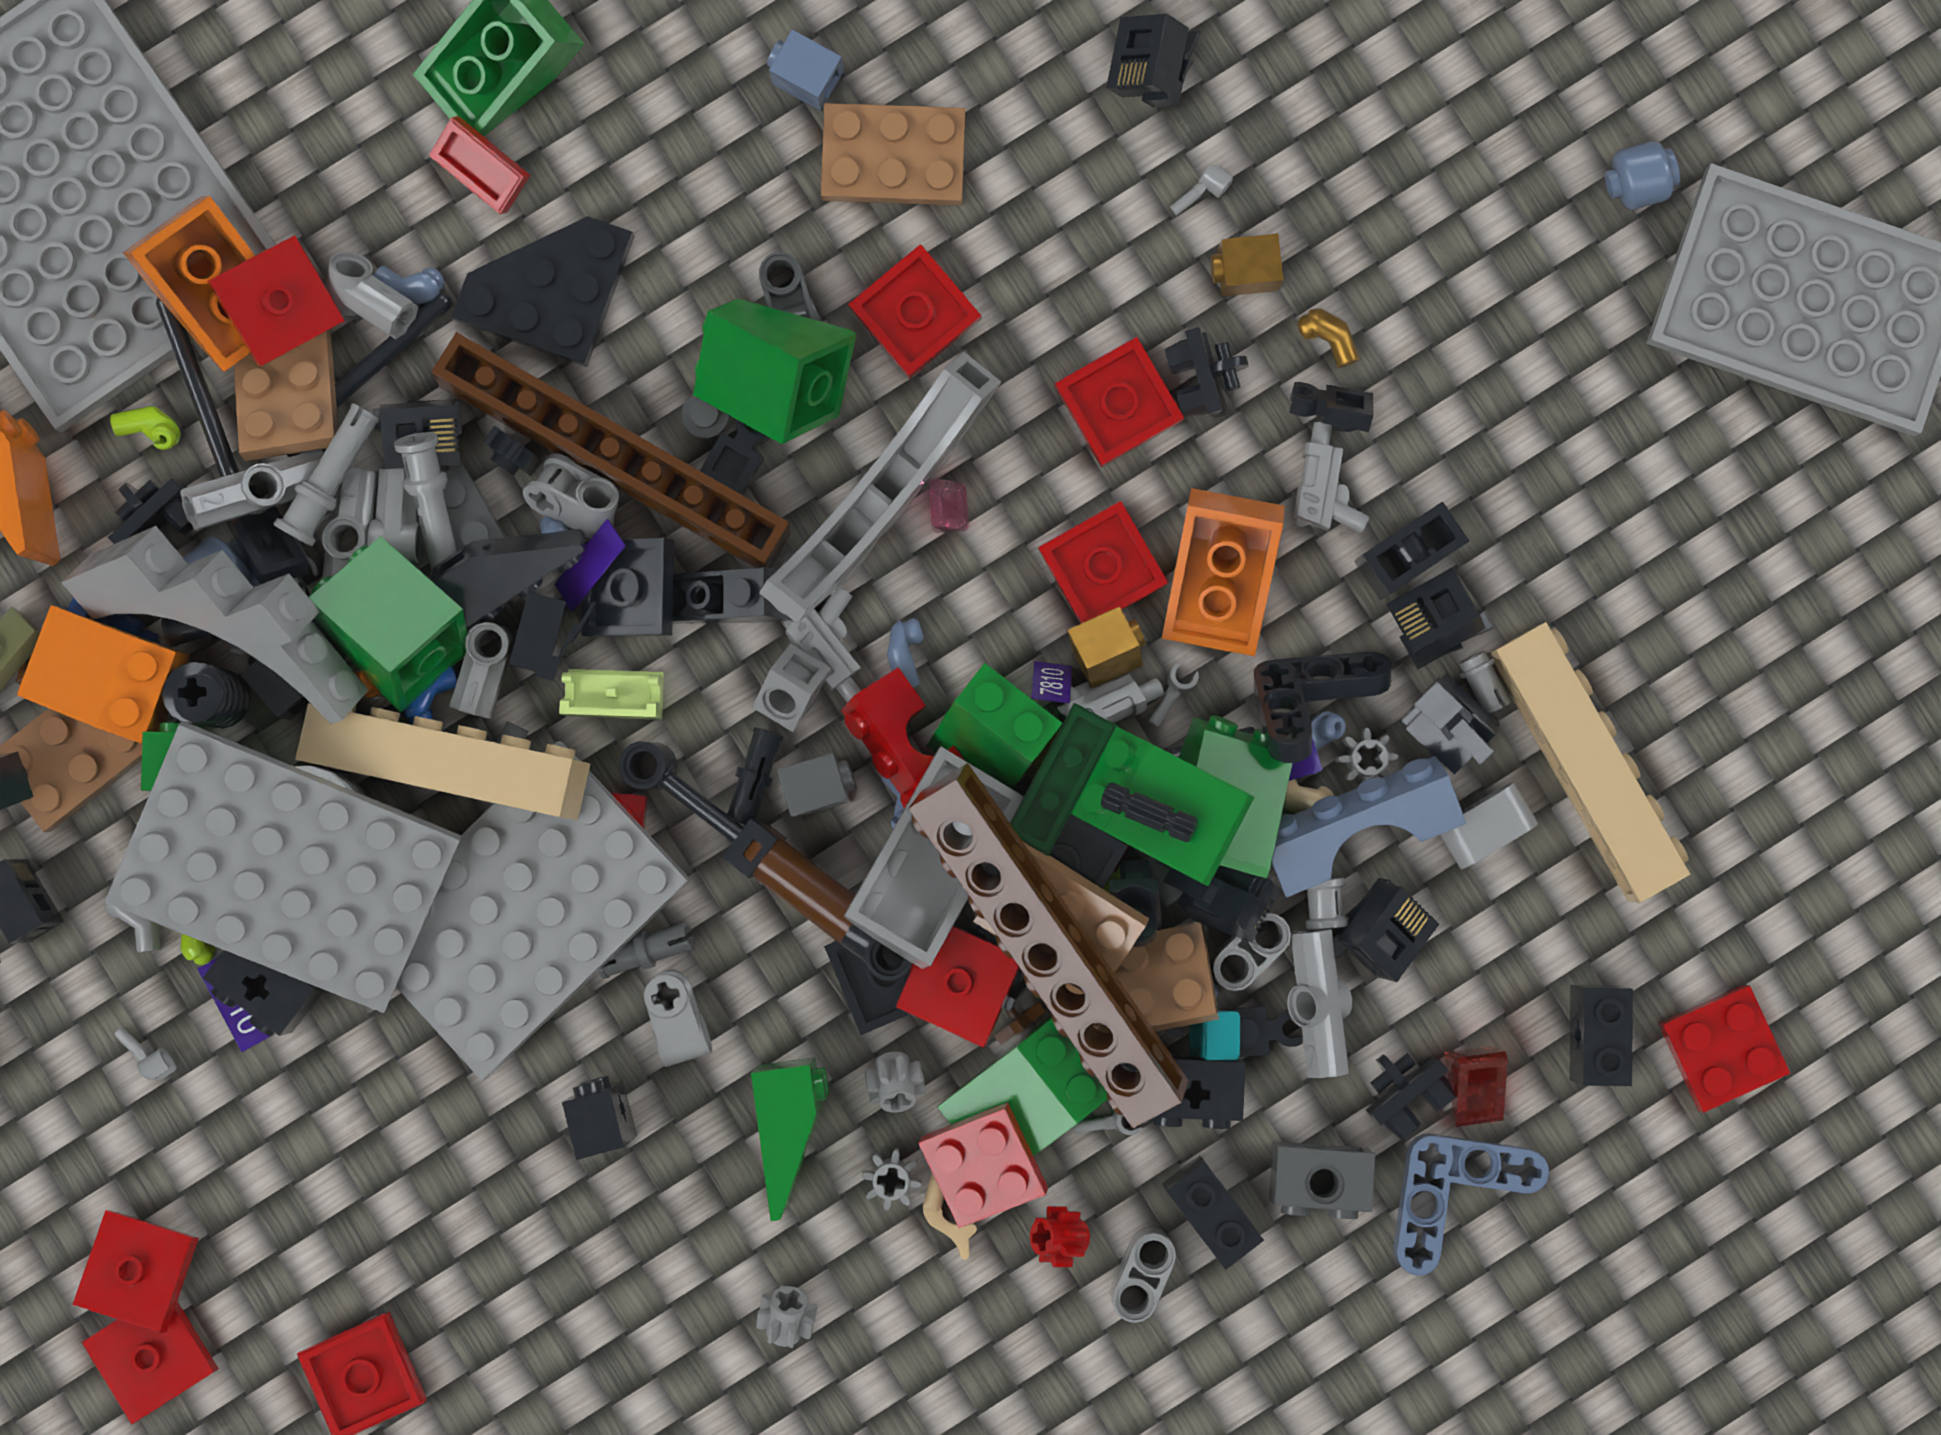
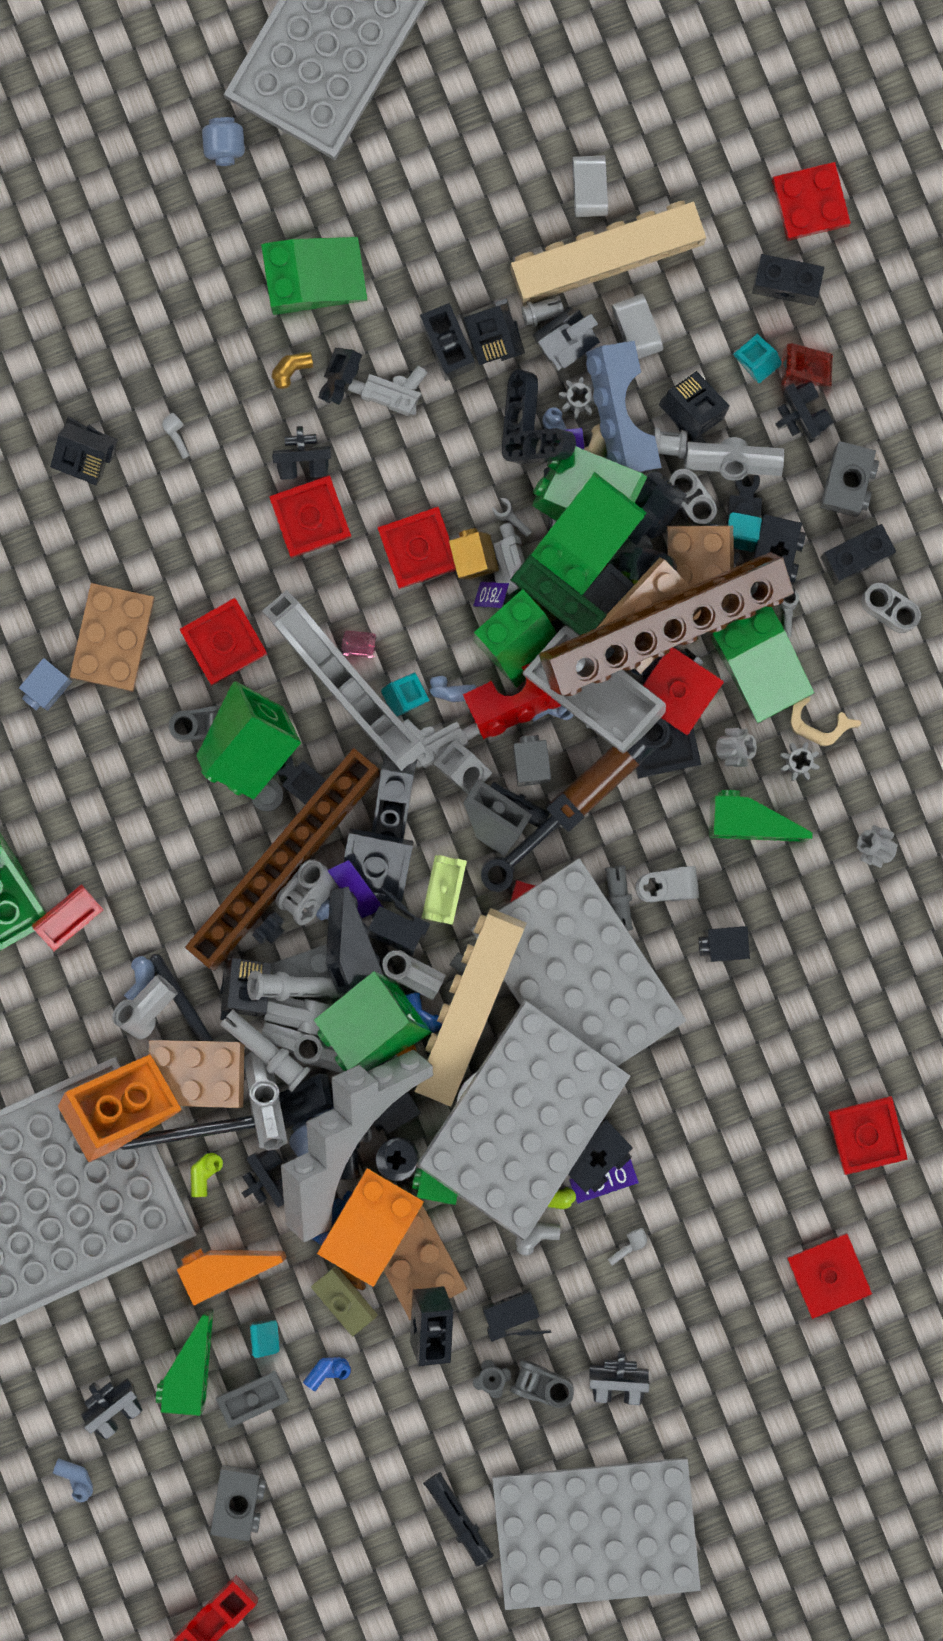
camera: 85 degrees left, 0 degrees up
red plate [72,1210,199,1333] -> none
red plate [207,235,345,367] -> none
black plate [451,216,635,367] -> none
plate [918,1102,1048,1228] -> none
reddish brown piece [994,1002,1046,1045] -> none
red gear [1030,1206,1090,1268] -> none
black axle [1100,783,1198,842] -> none
orange slope [1161,488,1285,657] -> none
pearl gold brick [1210,233,1284,297] -> none
sand blue beam [1393,1133,1549,1276] -> none
none -> green slope [261,237,368,315]
none -> teal slope [381,672,430,717]
none -> dark grey slope [463,779,532,856]
none -> light grey beam [572,155,608,217]
none -> teal slope [733,334,782,383]

